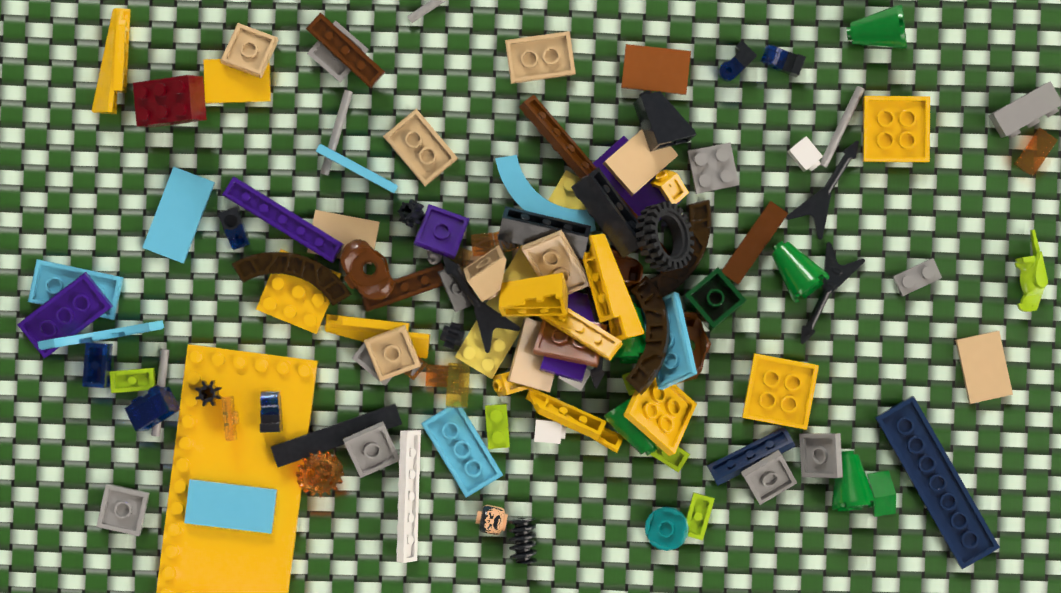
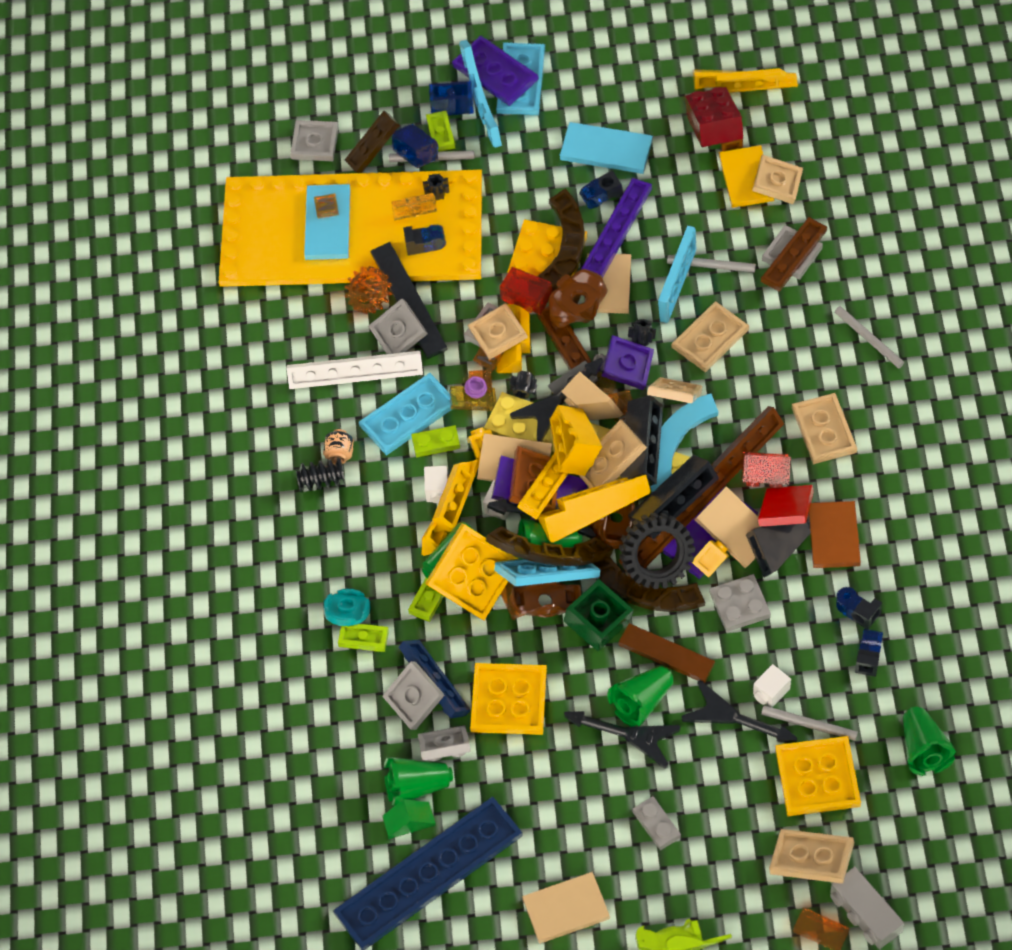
camera: 85 degrees right, 30 degrees down
none -> clear orange tile [314,194,339,219]
none -> dark brown plate [345,111,400,173]
none -> medium lavender plate [464,376,487,398]
none -> clear red brick [500,267,552,315]
none -> tan tile [647,377,703,403]
none -> clear red brick [741,452,791,488]
none -> red tile [758,485,814,527]
none -> tan tile [769,829,854,883]

